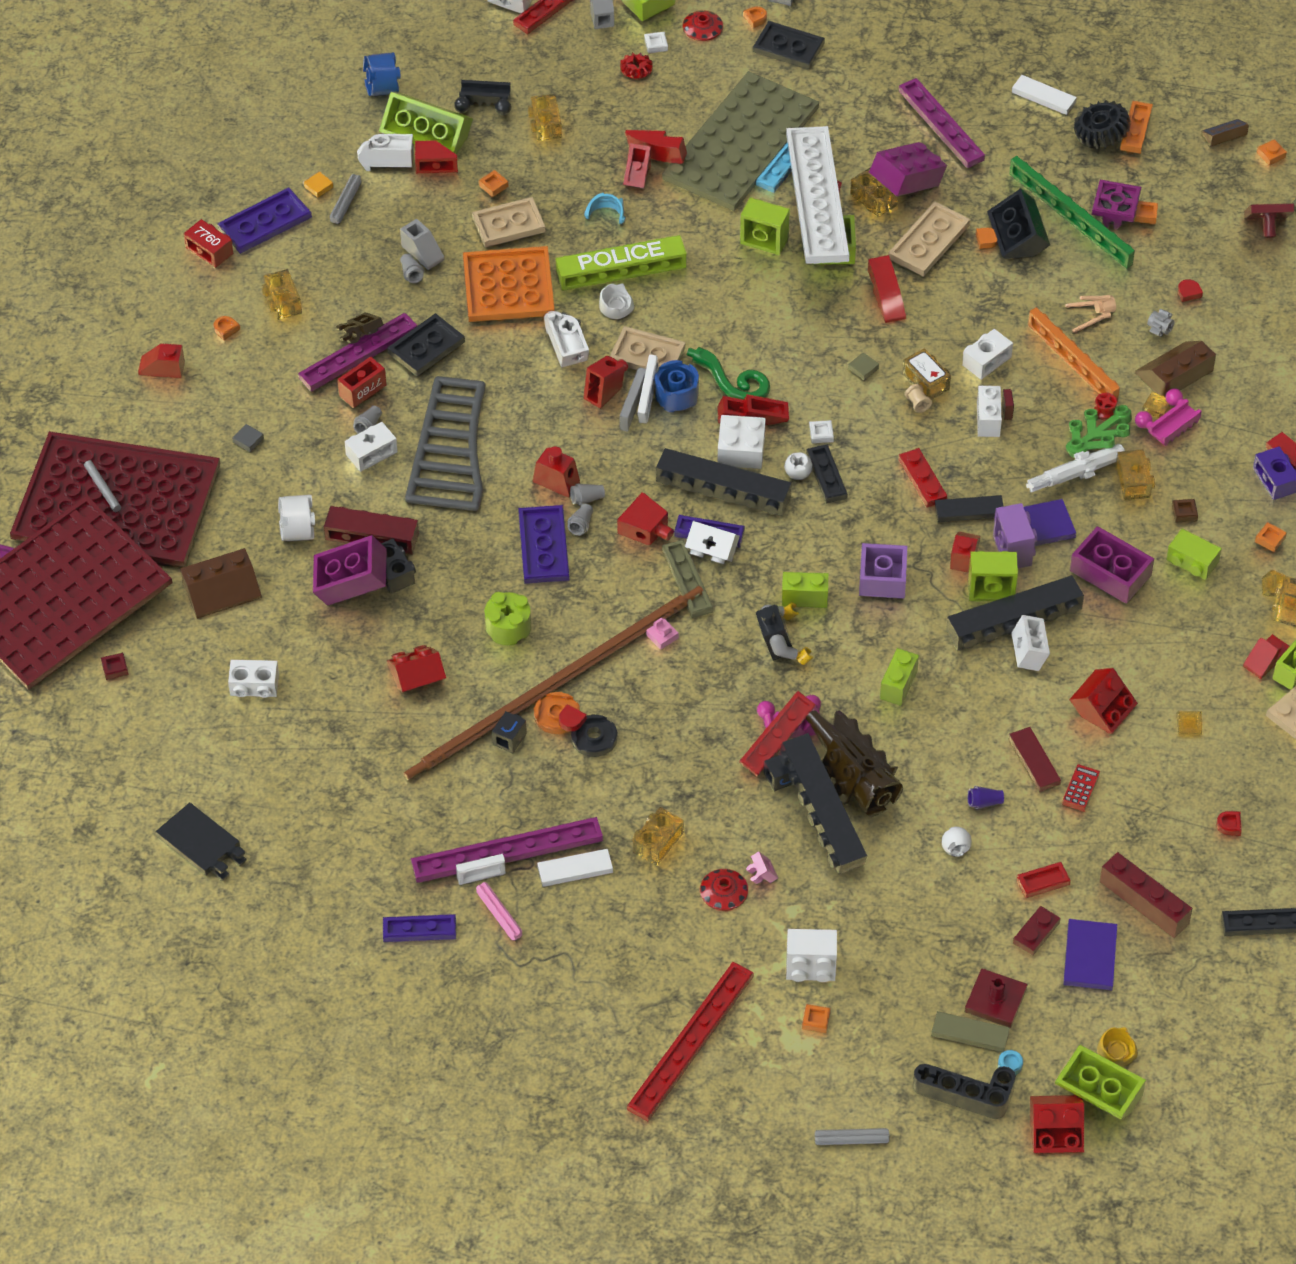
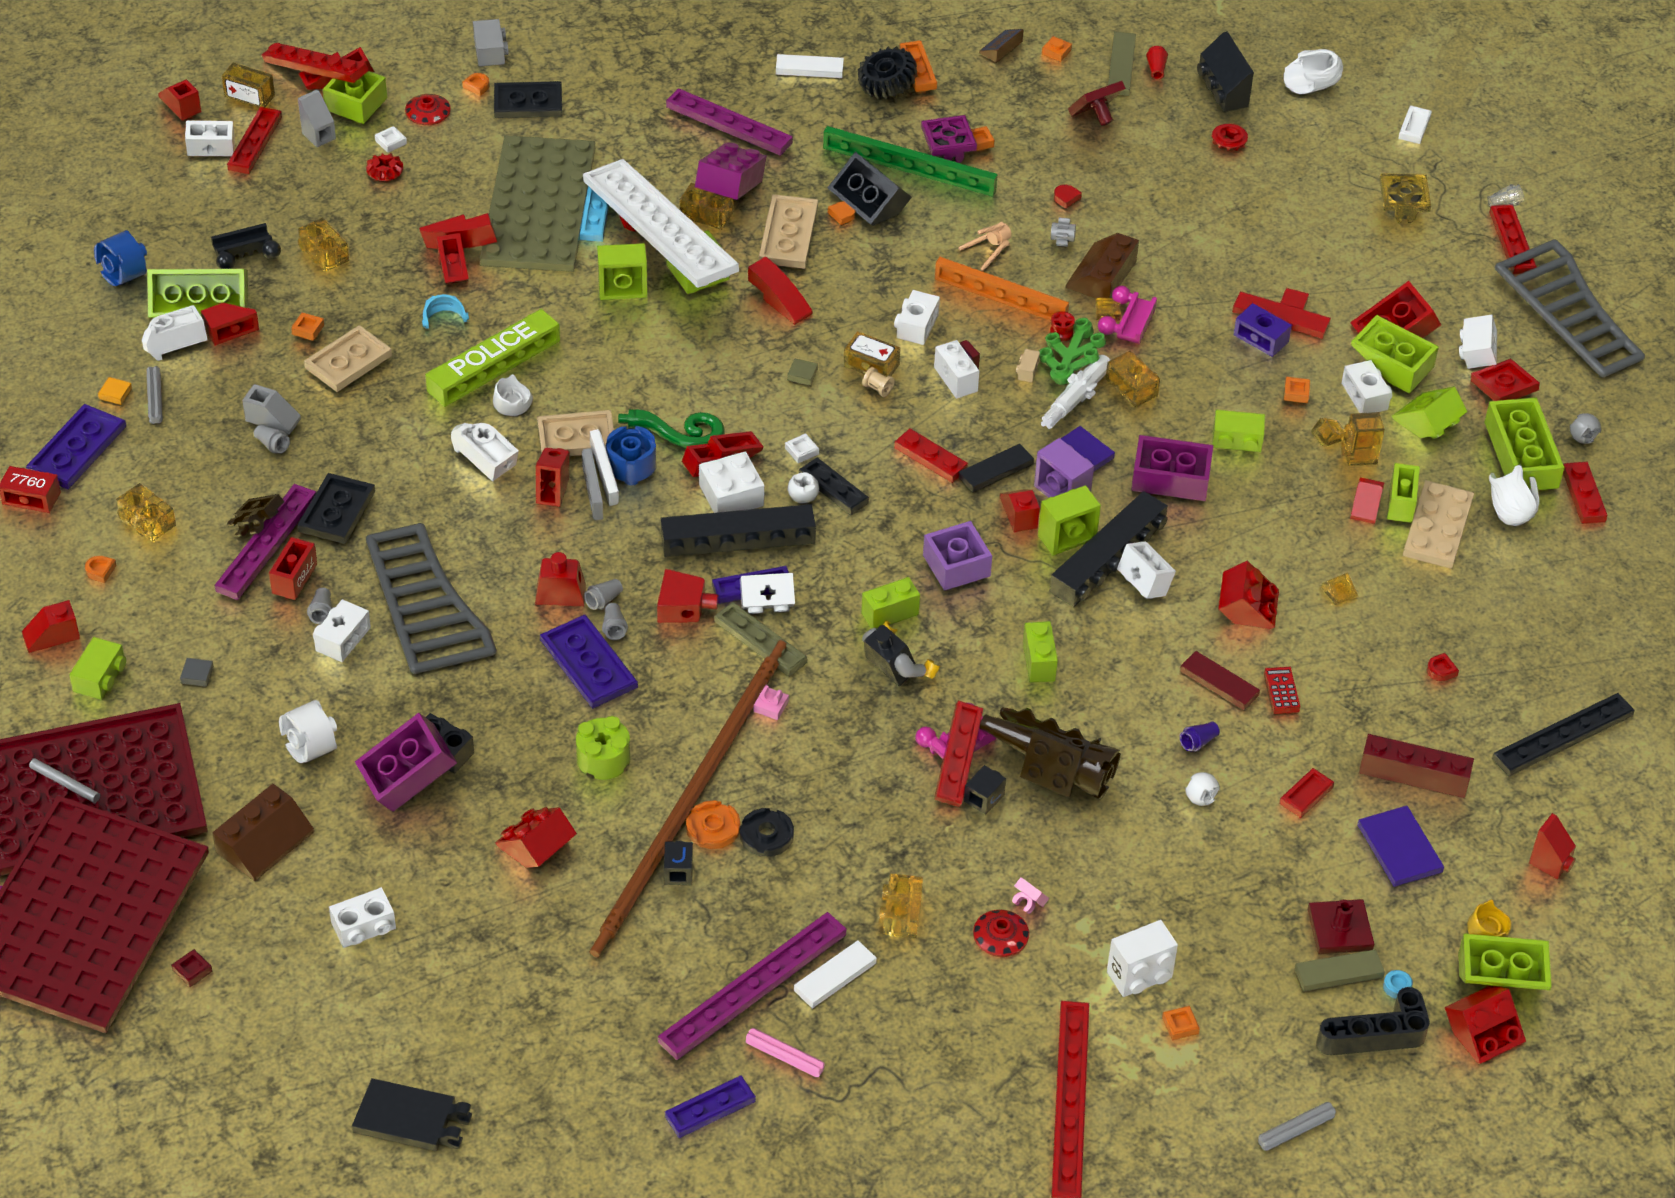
camera: 30 degrees left, 5 degrees down
dark red brick [324,506,419,555] -> none
white tile [456,854,506,885] -> none
orange plate [463,246,555,322] -> none
red tile [559,704,587,731] -> none
black brick [779,733,867,875] -> none
dark red plate [1013,906,1061,956] -> none
reddish brown tile [1172,499,1198,523] -> none
none -> lime brick [69,637,126,700]
none -> tan piece [1016,349,1040,383]
none -> red slope [1529,813,1576,880]

